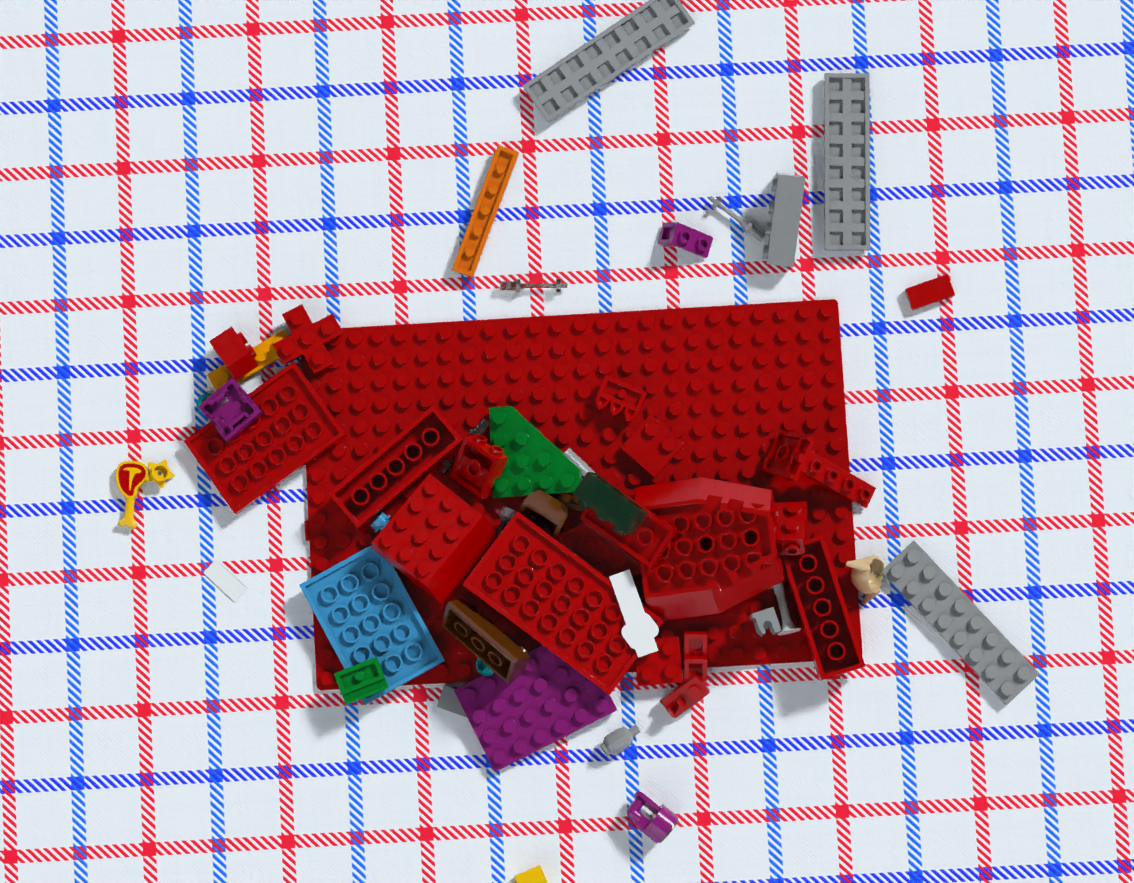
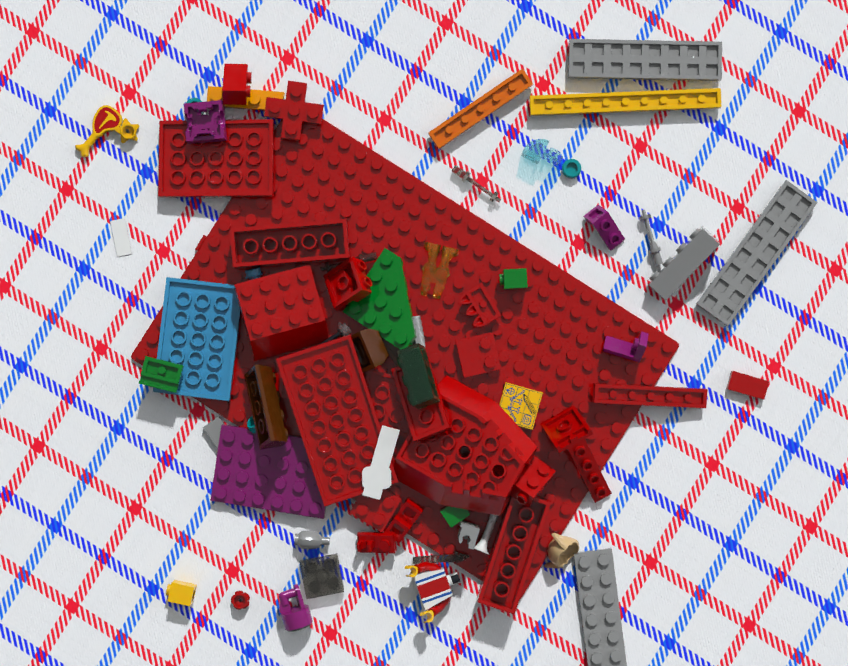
camera: 35 degrees right, 5 degrees up
none -> red plate [231,591,250,610]
none -> clear smoke plate [299,553,345,599]
none -> torso [404,561,461,623]
none -> clear smoke piece [413,551,470,564]
none -> piece [420,242,460,299]
none -> green brick [440,506,470,528]
none -> green brick [499,268,528,290]
none -> yellow tile [499,382,543,430]
none -> clear light blue brick [521,139,563,166]
none -> yellow plate [529,88,722,116]
none -> teal tile [562,159,581,179]
none -> red plate [592,383,708,408]
none -> magenta bracket [603,331,649,362]

